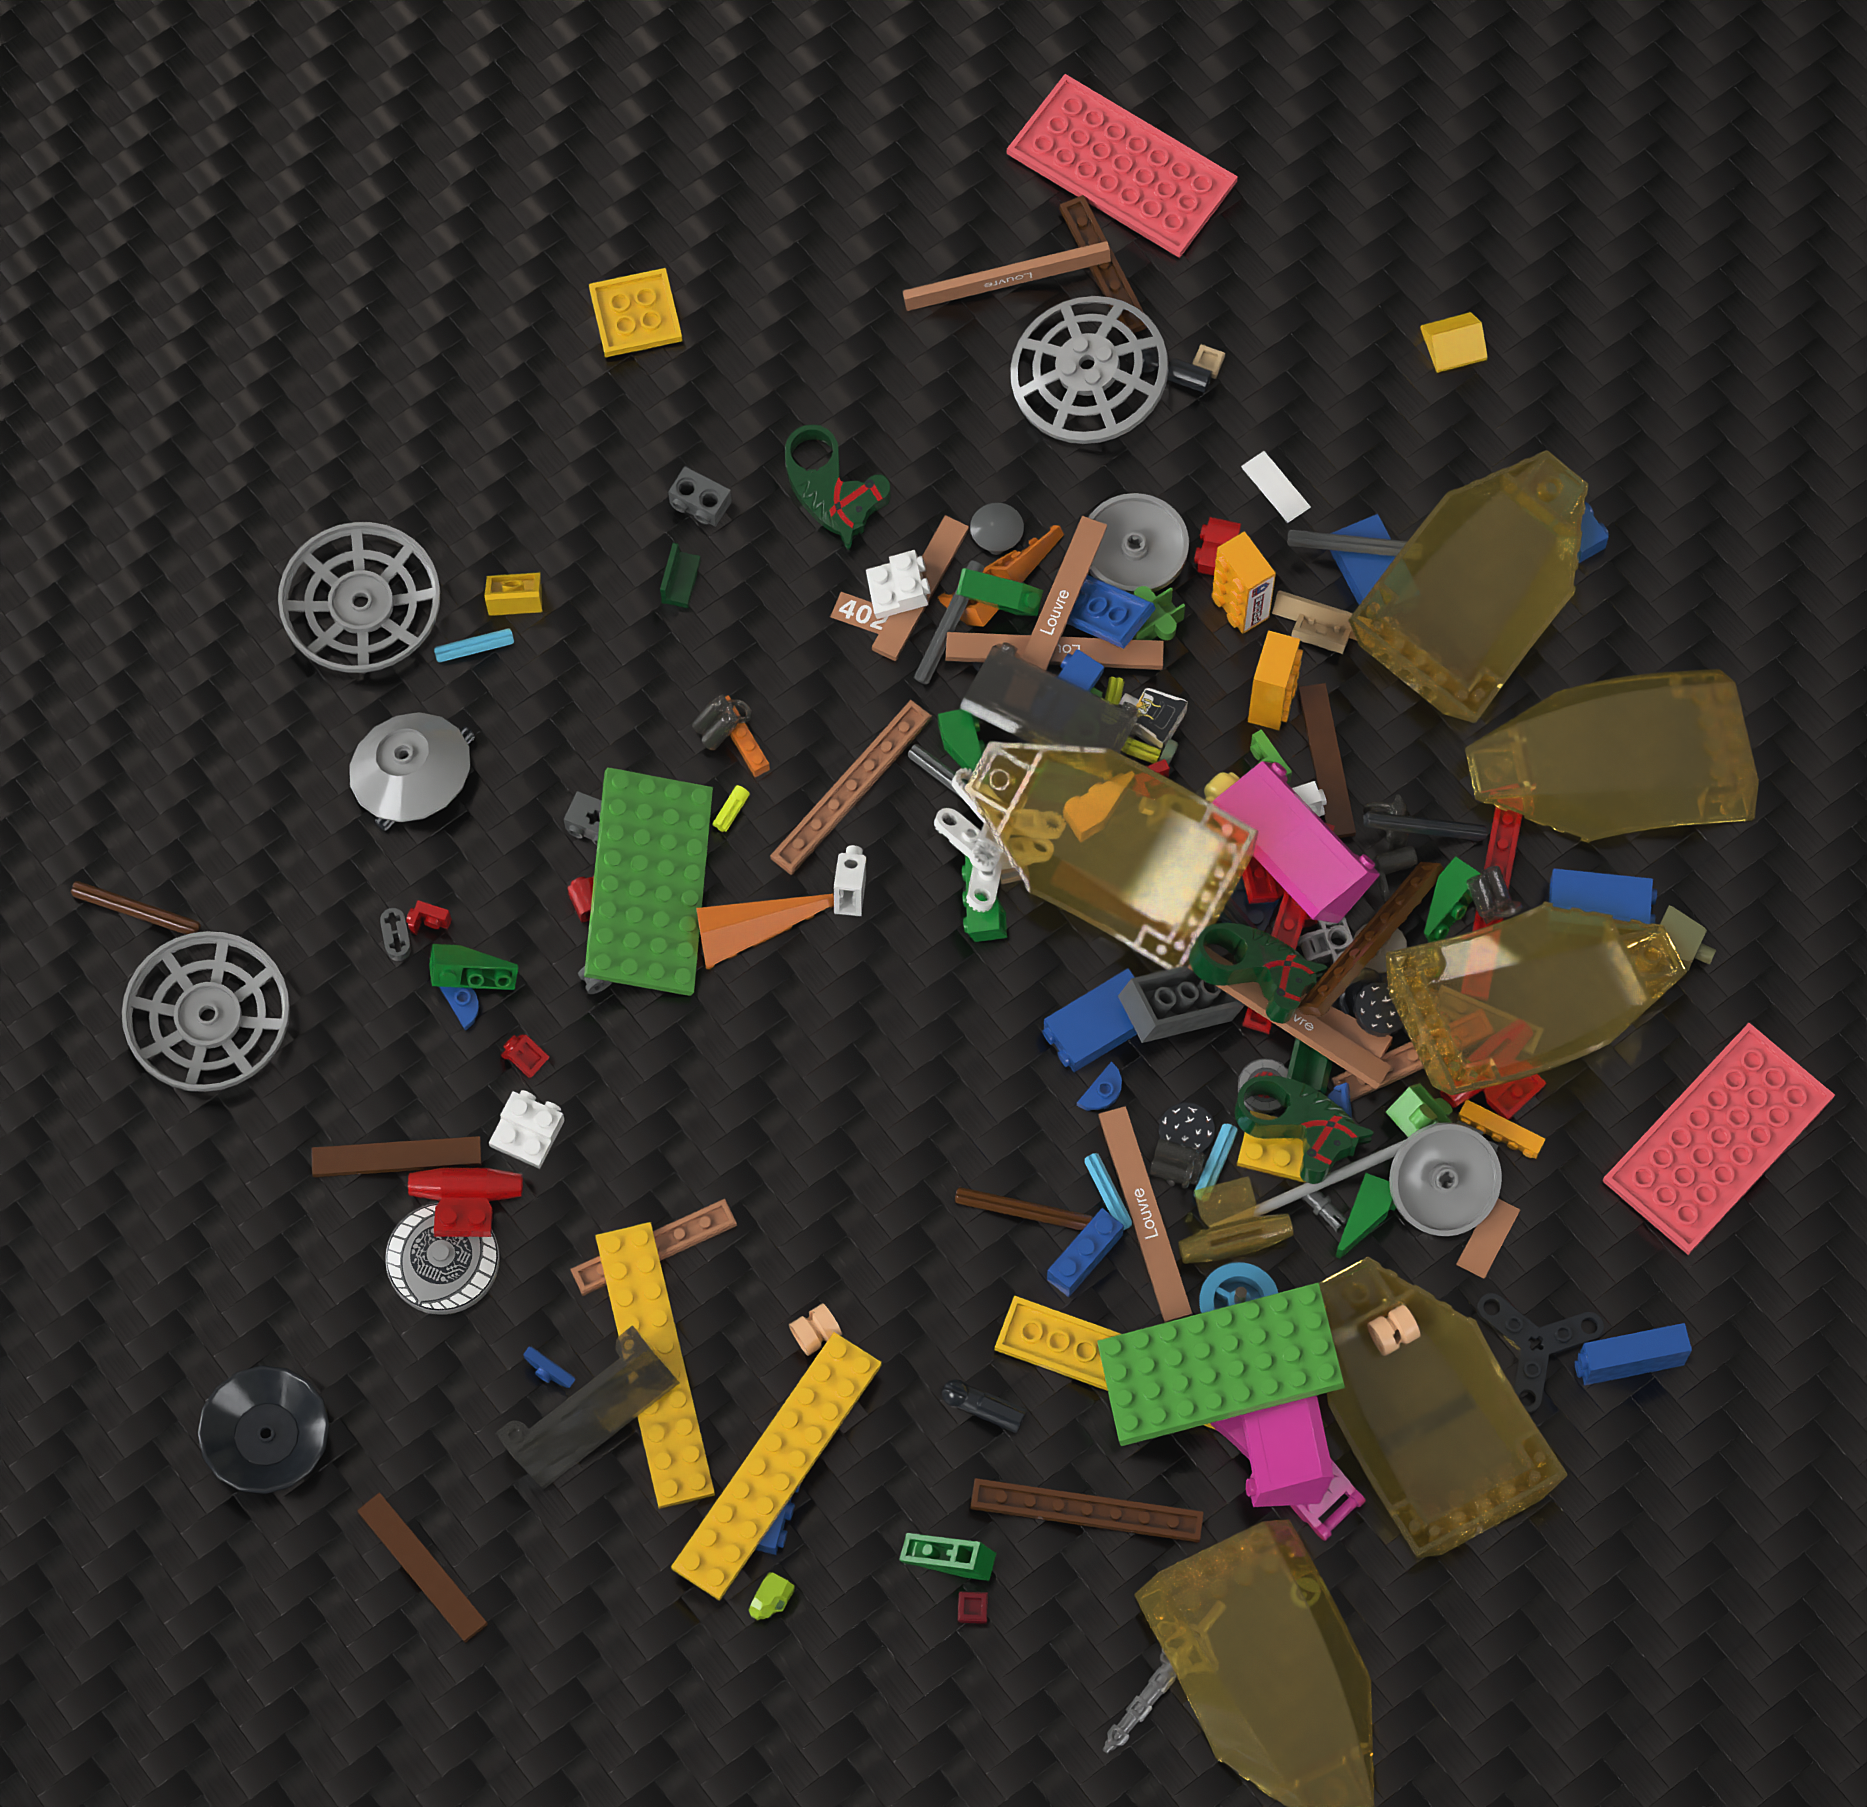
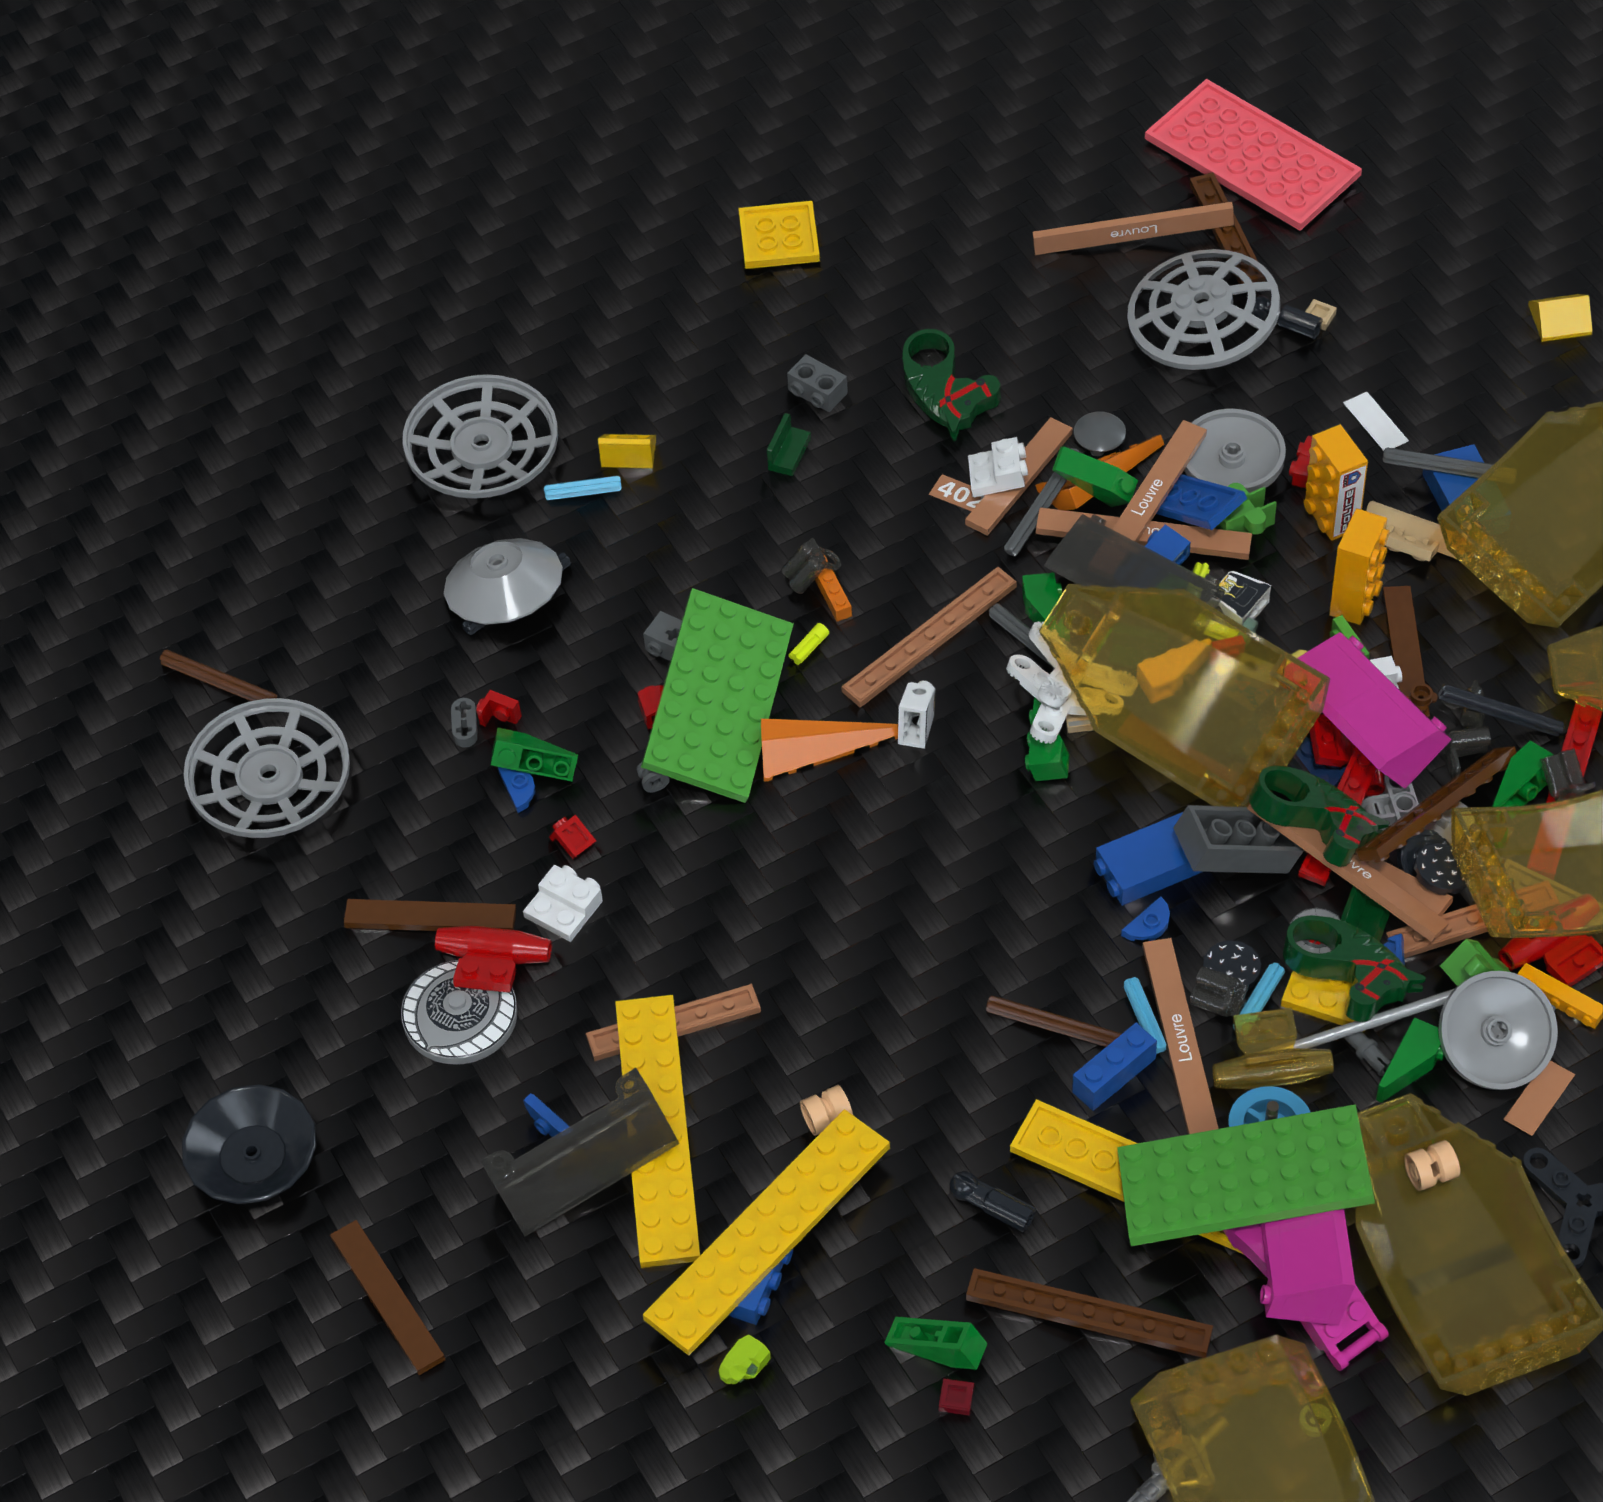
camera: 10 degrees right, 15 degrees down
none -> reddish brown plate [1405,683,1438,712]

